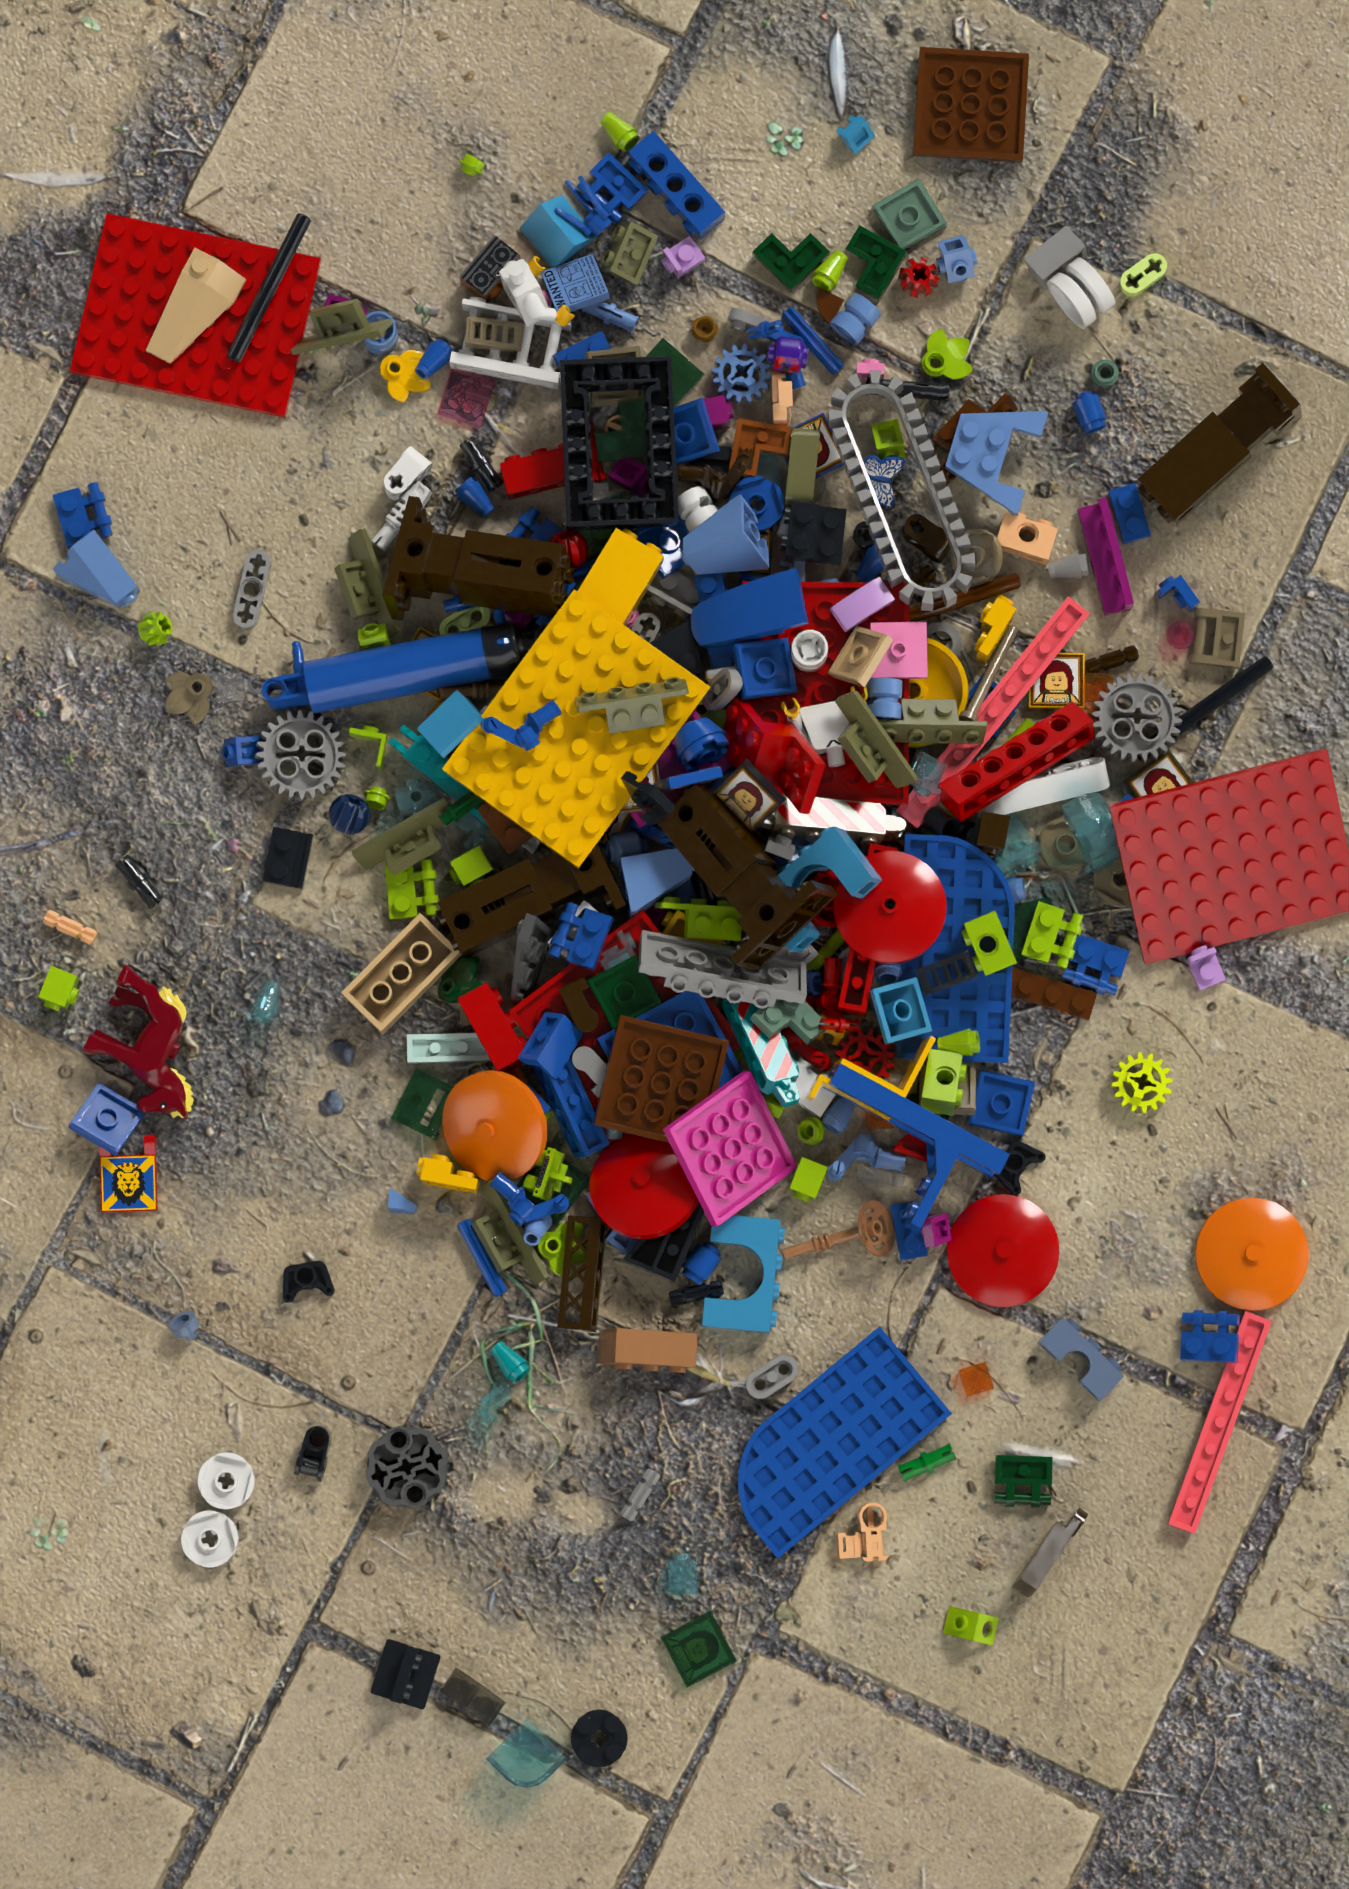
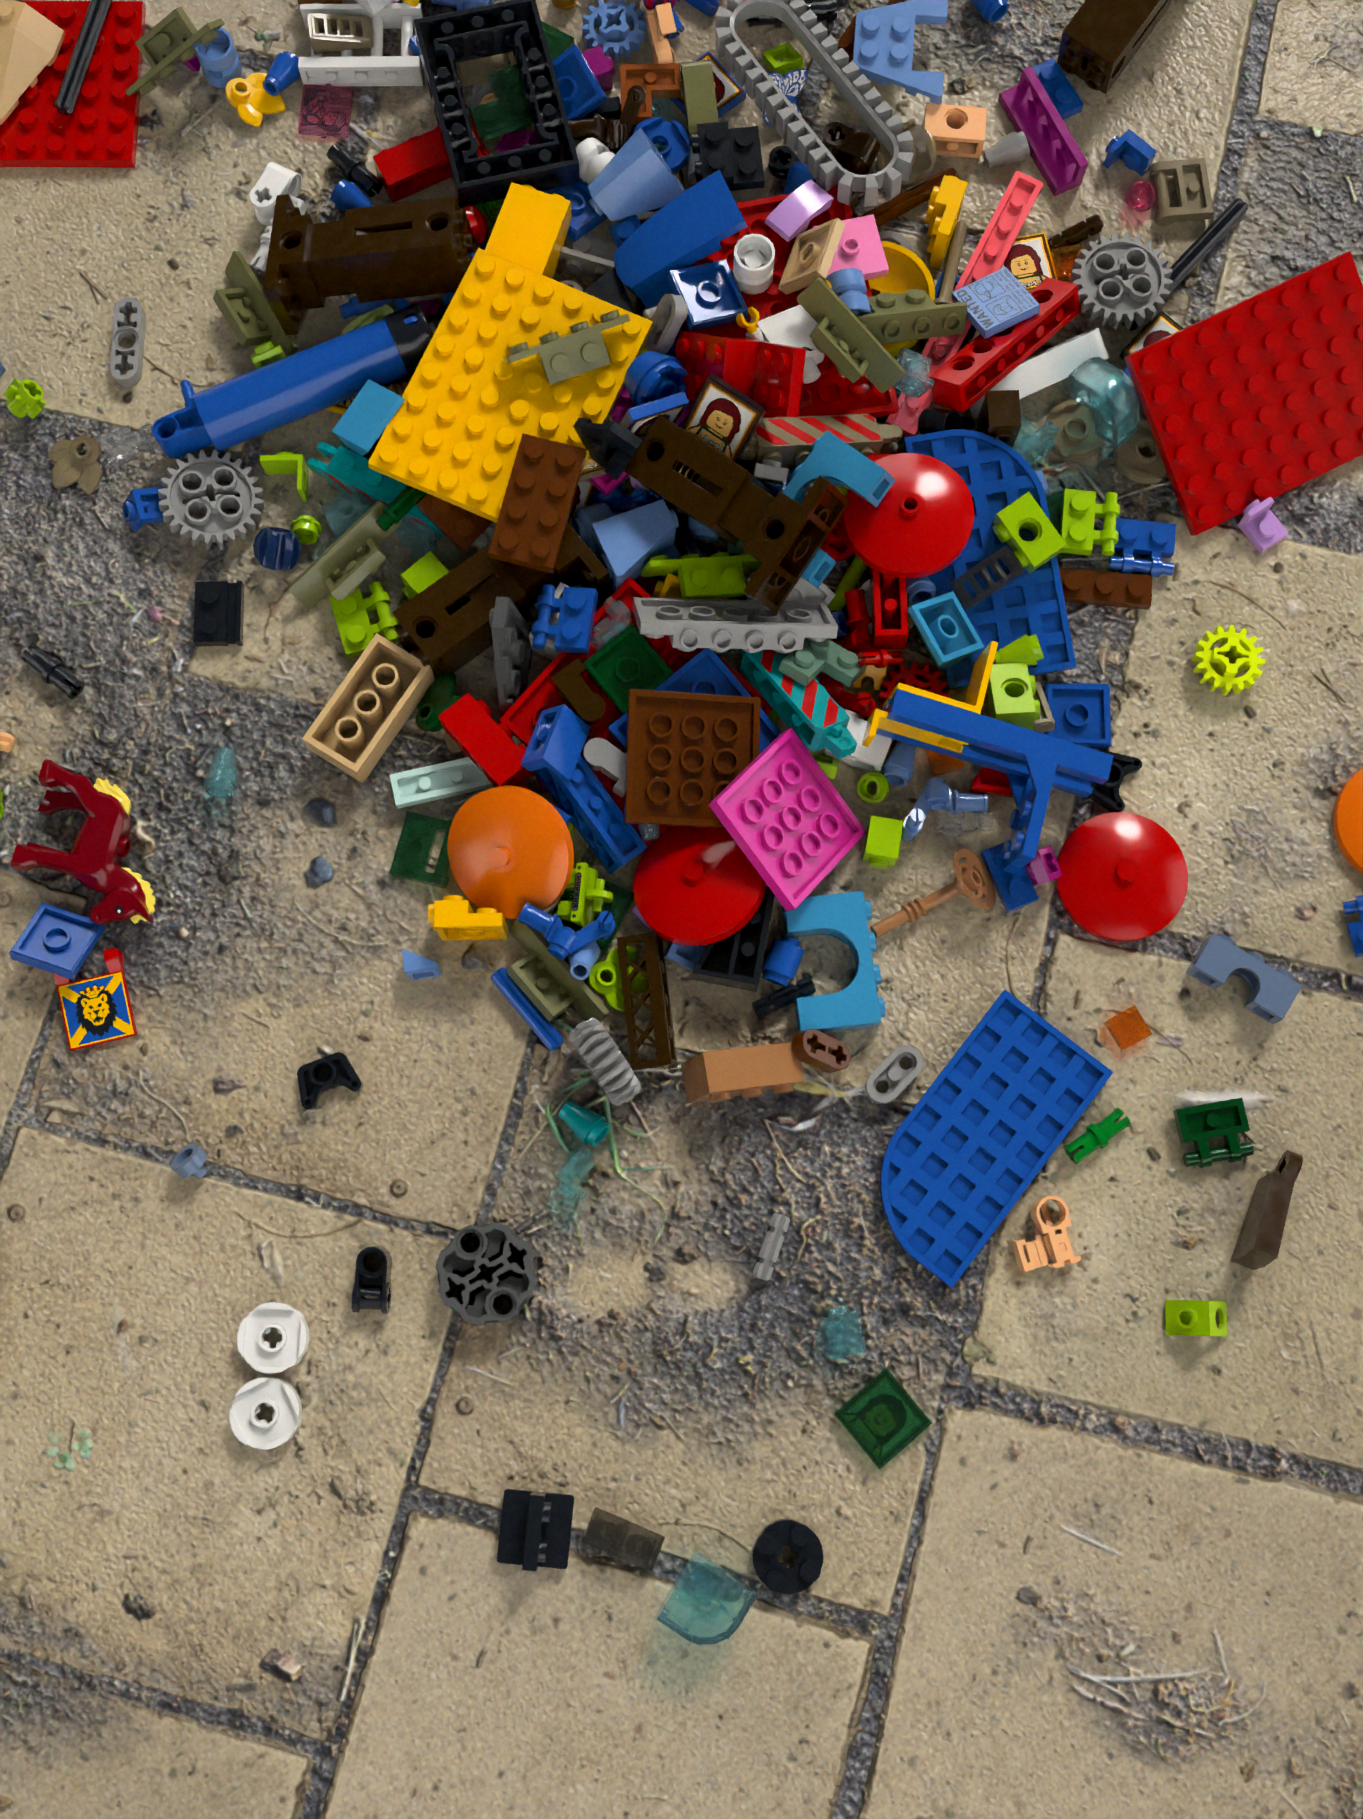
camera: 15 degrees left, 5 degrees down
blue pin [480,700,562,752] -> none
none -> reddish brown plate [488,433,586,574]
none -> light grey gear [569,1018,641,1106]
none -> reddish brown beam [792,1029,850,1073]
none -> medium blue tile [952,267,1040,339]

